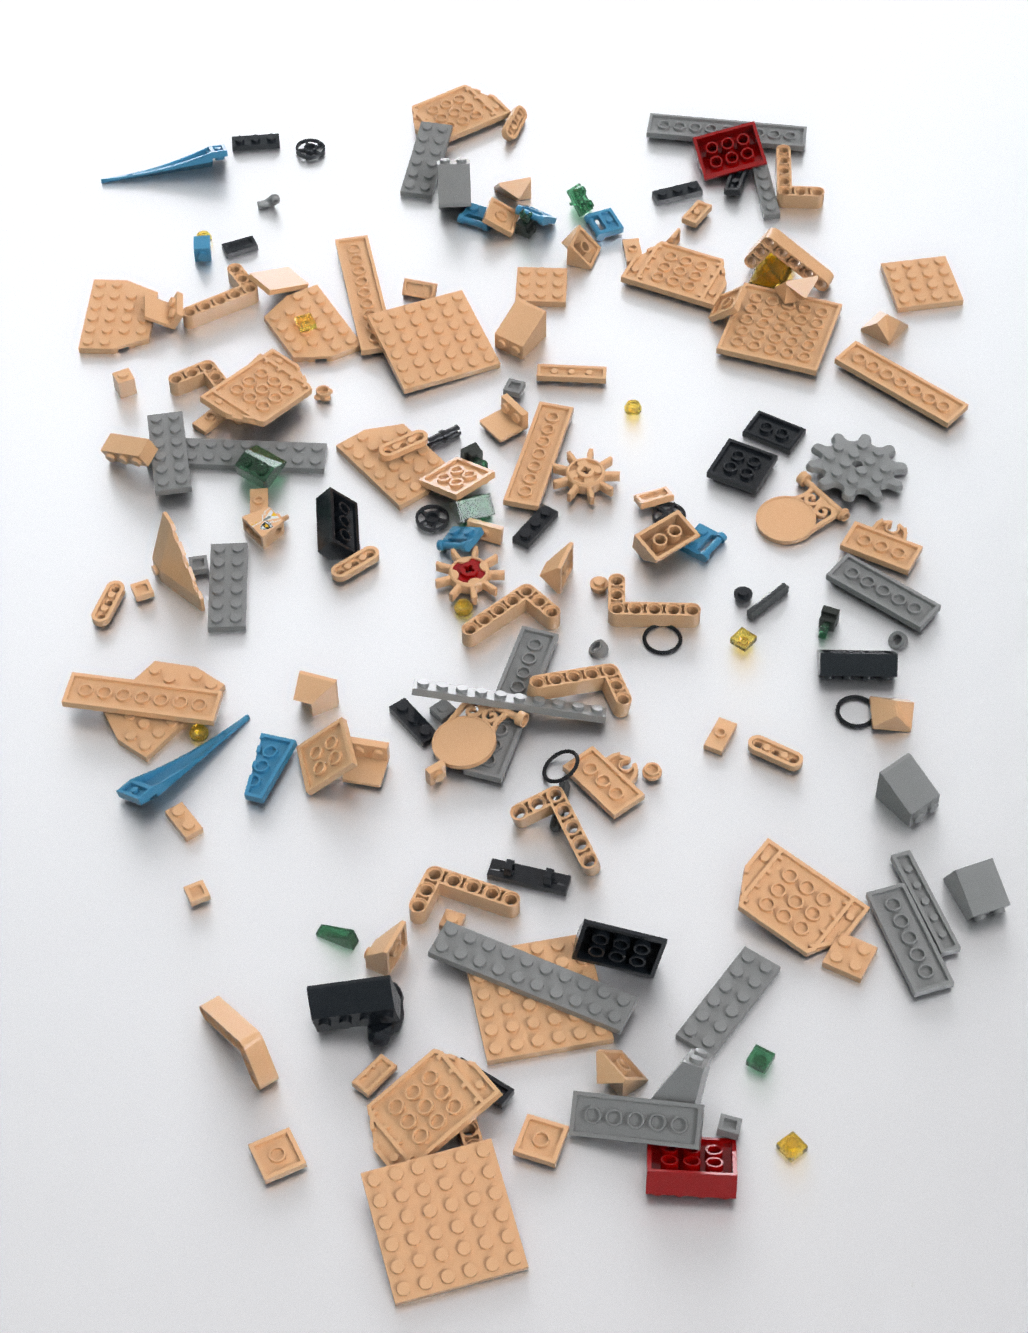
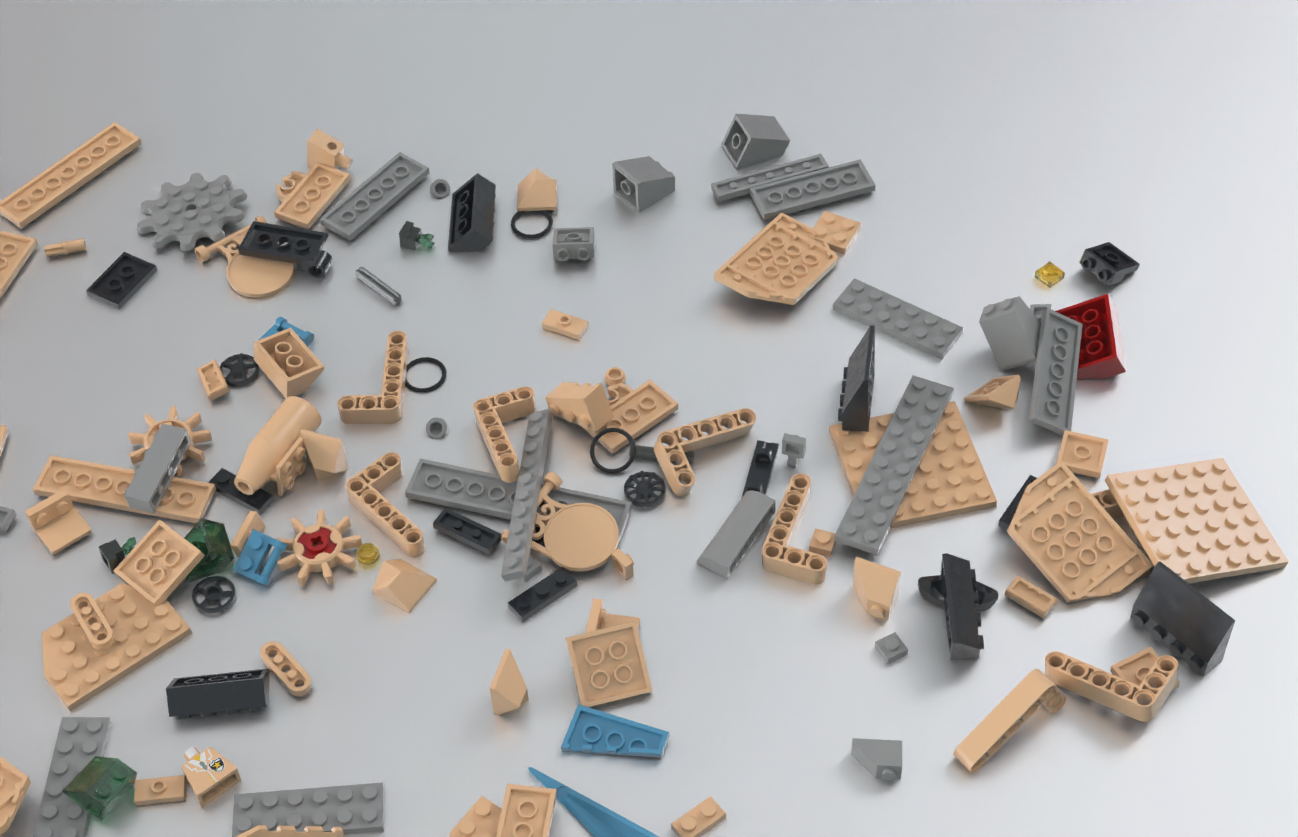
camera: 90 degrees left, 0 degrees up
light nougat plate [183,880,211,907] -> none
clear yellow plate [189,724,209,742] -> none
clear green piece [316,924,359,950] -> none
black pin [427,424,461,448] -> none
light nougat plate [590,576,608,594] -> none
clear yellow plate [624,400,642,416] -> none
black plate [706,438,778,495] -> none
clear yellow plate [730,627,757,652] -> none
black plate [734,586,753,604] -> none
clear green plate [746,1044,775,1074] -> none
light nougat plate [748,735,803,771] -> none
none -> light nougat axle [44,238,86,257]
none -> light grey brick [124,423,191,514]
none -> light nougat piece [234,396,322,496]
none -> black hinge [238,221,333,279]
none -> light nougat torso [307,129,353,170]
none -> light nougat slope [372,559,437,613]
none -> black plate [433,507,502,555]
none -> light nougat wedge [545,382,614,432]
none -> light grey plate [553,227,594,261]
none -> black wheel [624,471,666,507]
none -> light grey brick [697,490,775,579]
none -> light grey plate [782,433,806,467]
none -> light grey slope [851,738,902,780]
none -> light grey plate [875,632,908,664]
none -> light nougat beam [1045,651,1178,722]
none -> black plate [1079,242,1140,285]
none -> black slope [1130,561,1236,677]

